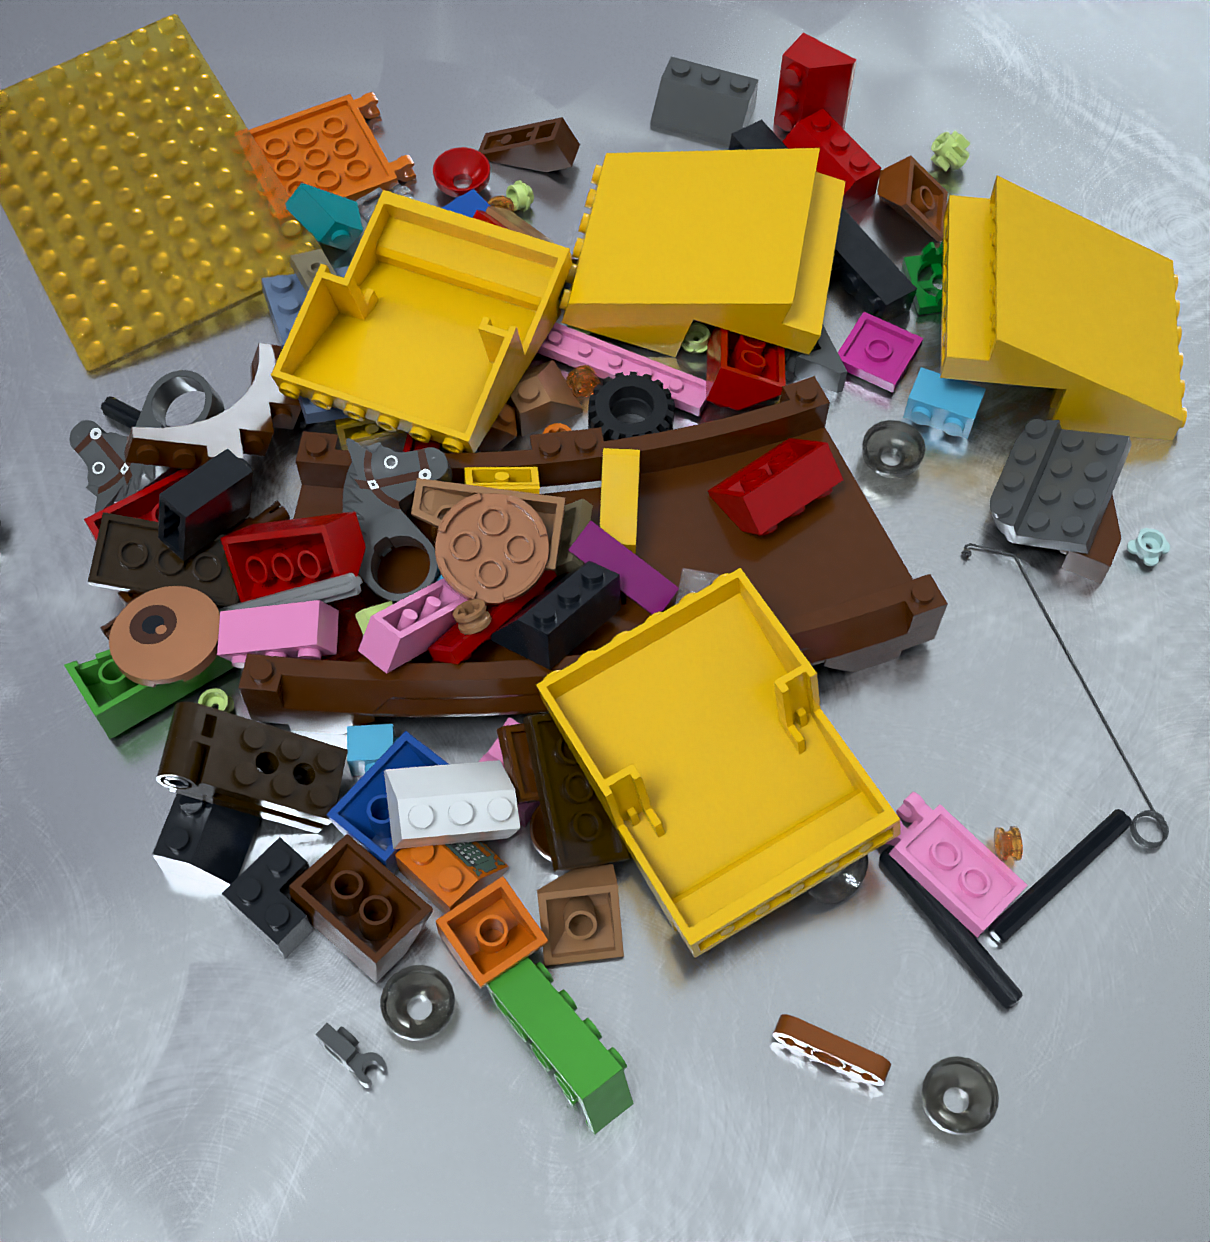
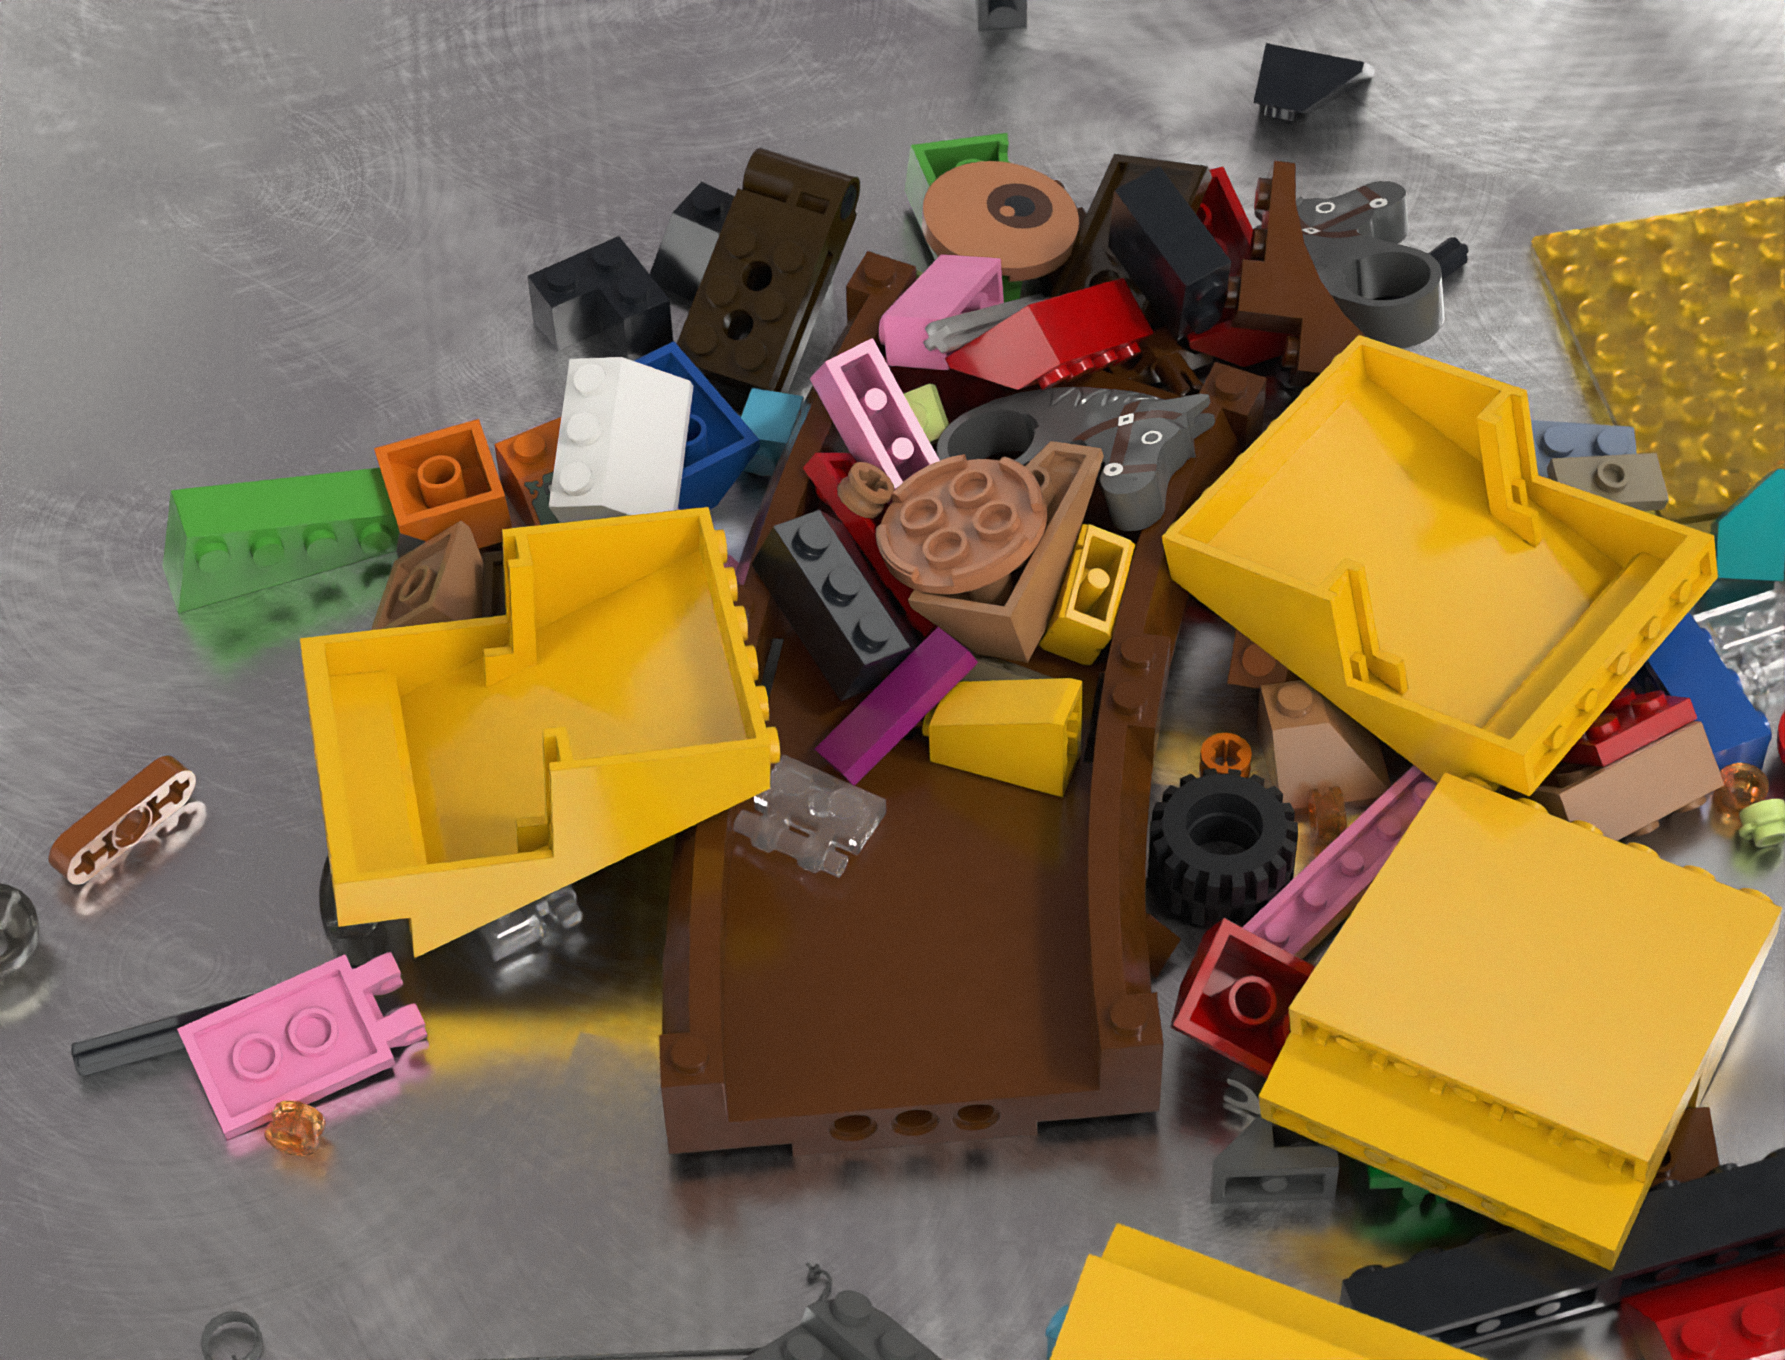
camera: 110 degrees right, 10 degrees down
reddish brown slope [289,834,433,983] -> none
dark grey plate [315,1022,387,1088] -> none
clear smoke piece [380,965,455,1041] -> none
red slope [708,438,843,536] -> none
dark pink plate [838,312,923,393] -> none
clear smoke piece [862,420,926,478] -> none
black axle [988,809,1132,943] -> none

